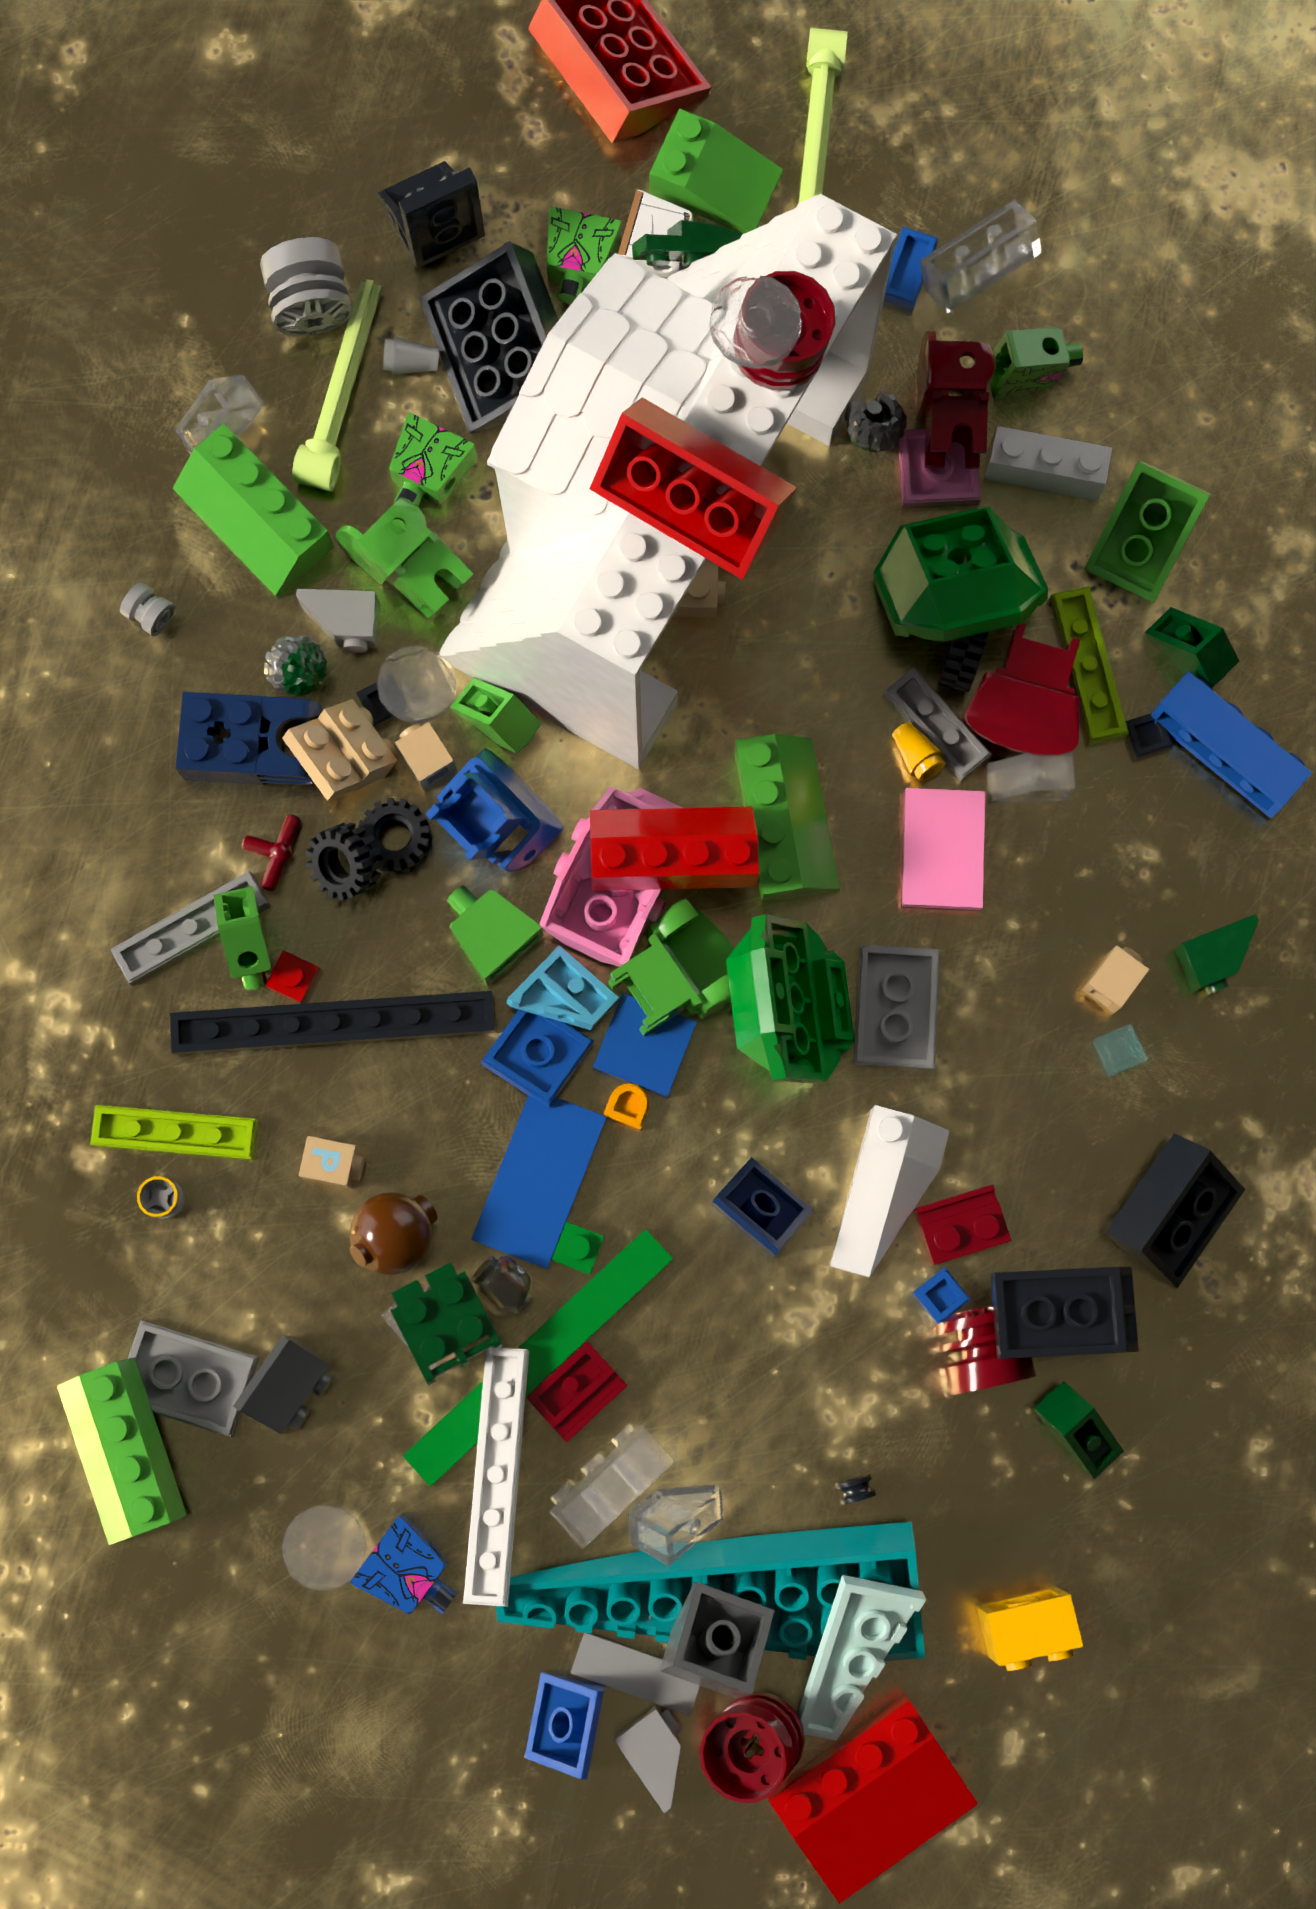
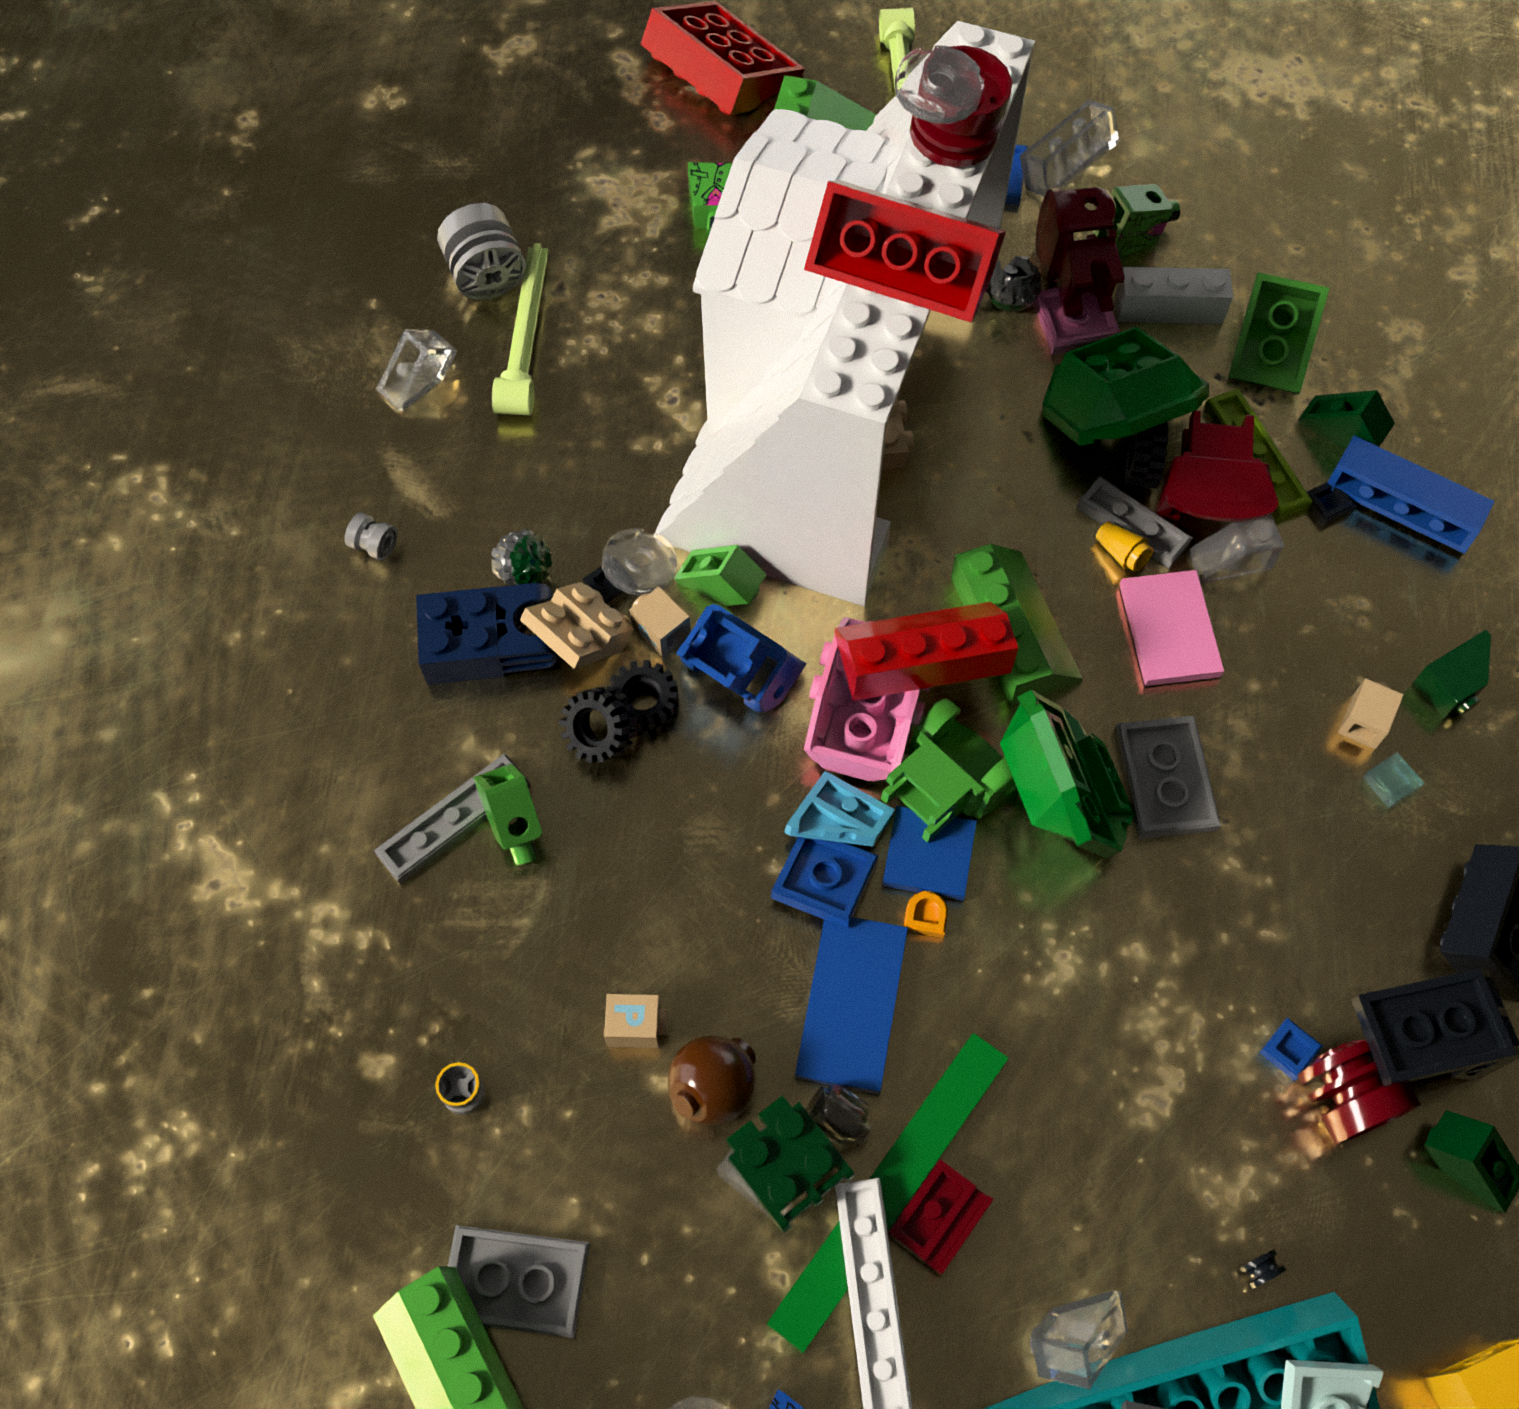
camera: 10 degrees left, 15 degrees down
lime tile [90,1105,258,1160] -> none
black plate [170,991,495,1055] -> none
bright green slope [173,423,334,598] -> none
dark grey slope [233,1335,335,1434] -> none
dark red piece [242,814,301,891] -> none
red plate [265,950,321,1004] -> none
light grey slope [296,589,380,653] -> none
bright green piece [336,497,474,619] -> none
black bracket [377,161,485,268] -> none
light grey cone [383,336,439,375] -> none
bright green torso [389,412,477,506] -> none
black slope [419,241,559,435] -> none
bright green torso [447,885,543,986] -> none
clear brick [549,1423,675,1550] -> none
green plate [552,1222,605,1275] -> none
dark blue slope [711,1157,814,1258] -> none
white wedge [830,1105,949,1277] -> none
dark red plate [914,1184,1012,1266] -> none

